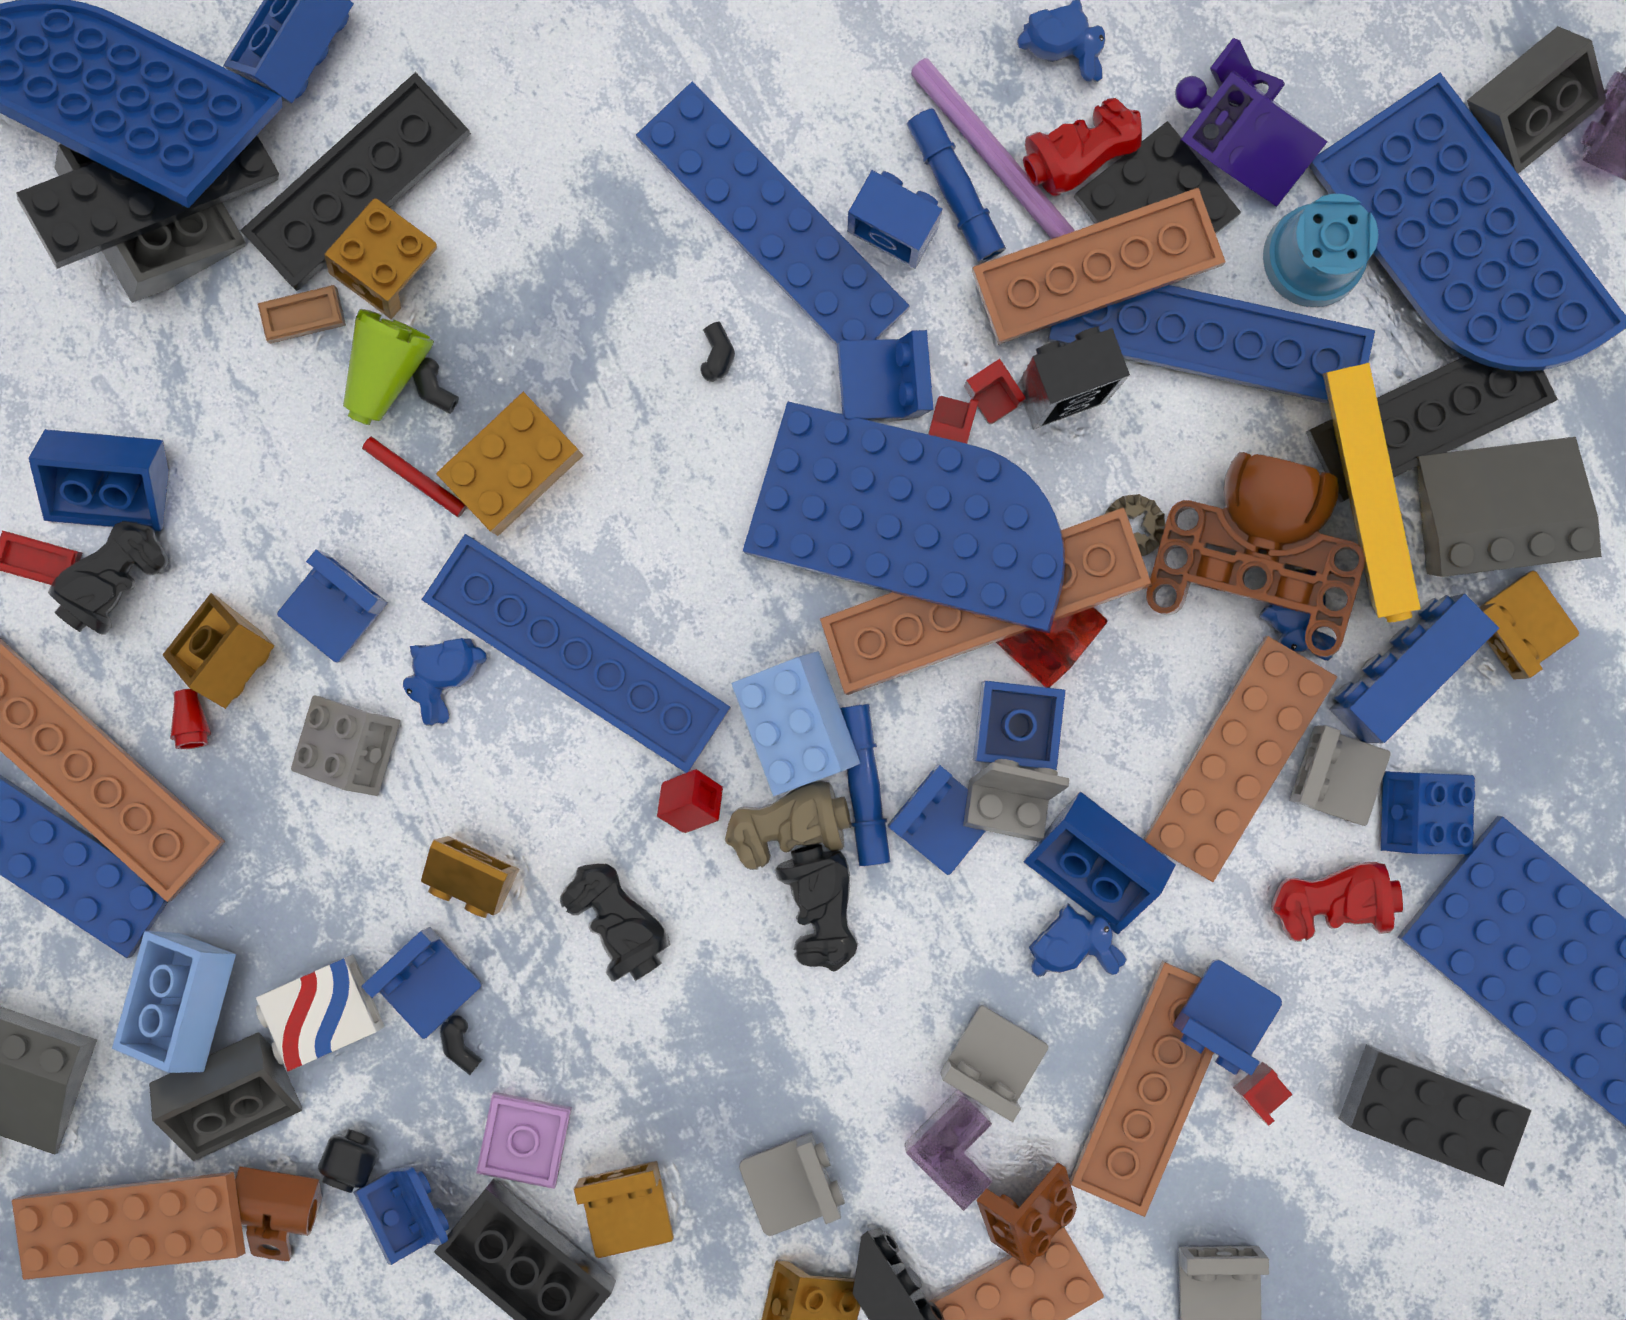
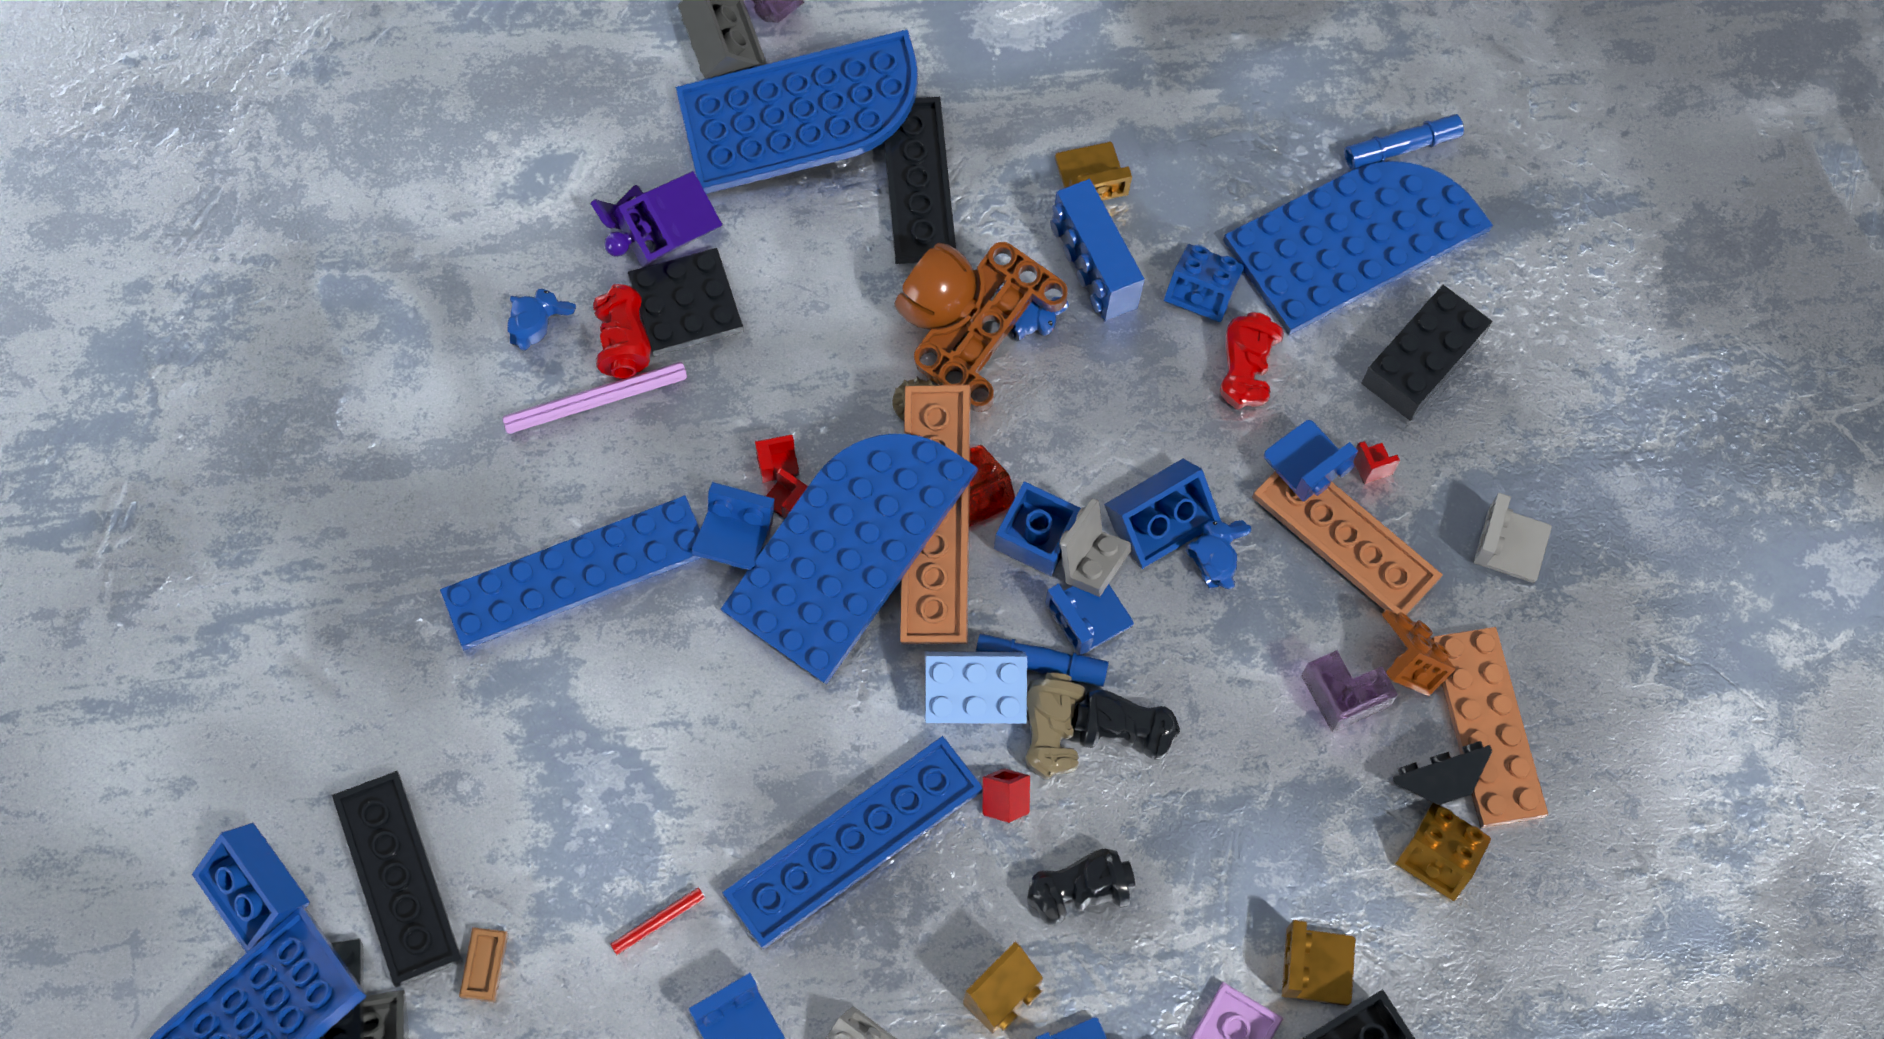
camera: 80 degrees left, 20 degrees down
pearl gold bracket [324,199,437,319] -> none
lime cone [343,309,434,425] -> none
blue animal [403,638,487,726] -> none
black arm [412,357,459,414] -> none
pearl gold brick [436,391,583,536] -> none
black arm [700,321,735,382] -> none
light grey bracket [739,1132,845,1236] -> none
blue brick [847,170,943,269] -> none
blue piece [906,108,1006,264] -> none
light grey bracket [940,1005,1048,1122] -> none
nougat plate [972,187,1226,345] -> none
black brick [1017,326,1130,430] -> none
blue plate [1047,285,1375,404] -> none
nougat plate [1143,636,1337,882] -> none
dark azure piece [1263,194,1378,307] -> none
light grey bracket [1289,725,1391,826] -> none
yellow brick [1323,363,1421,622] -> none
dark grey slope [1416,437,1602,577] -> none

